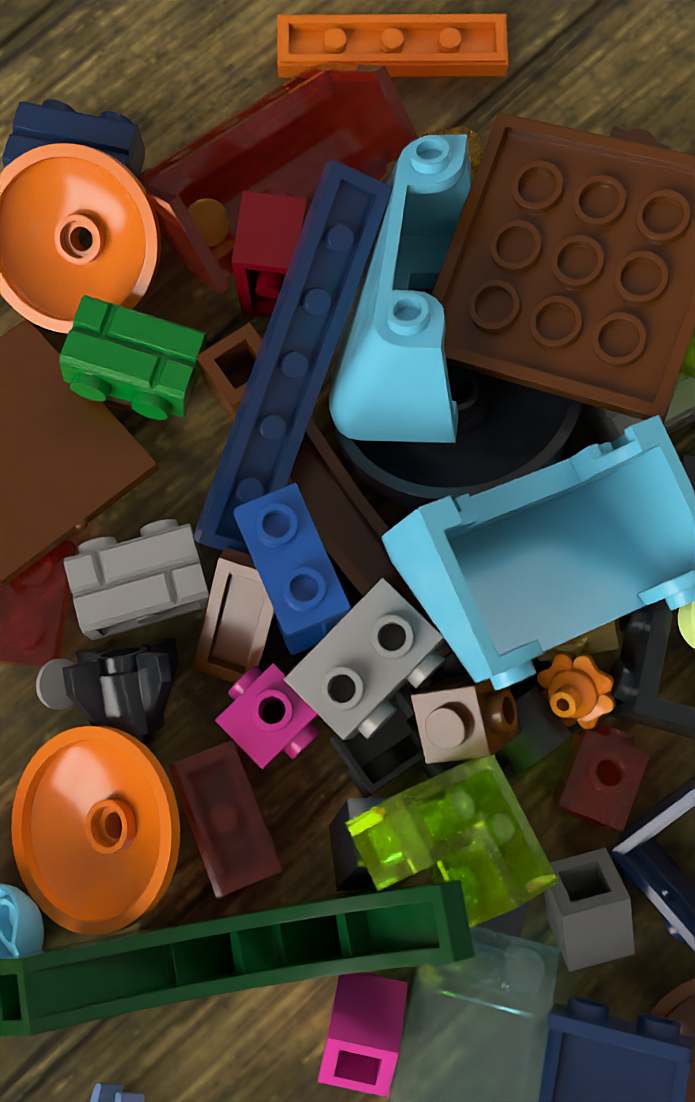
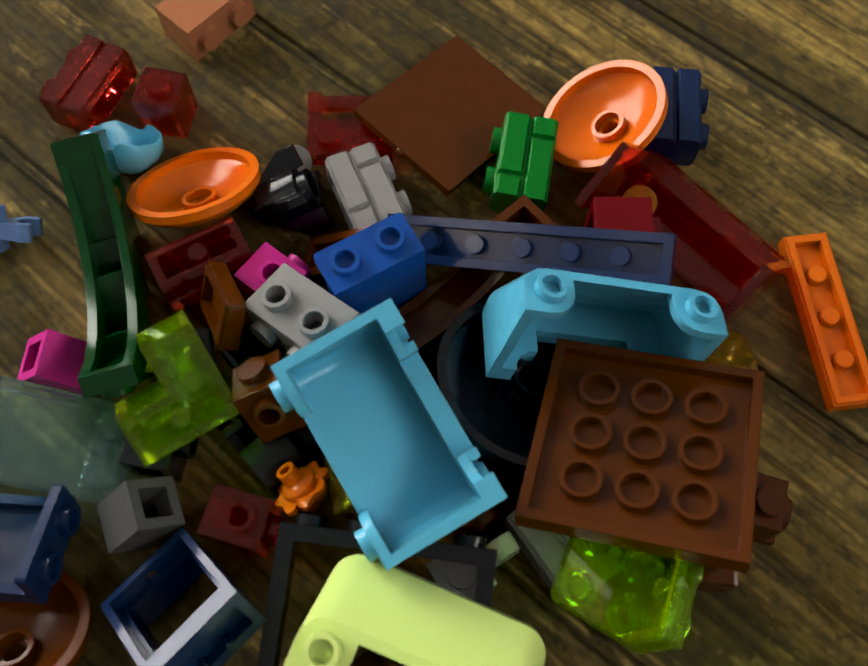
camera: 85 degrees right, 10 degrees down
none -> reddish brown tile [199,261,247,351]

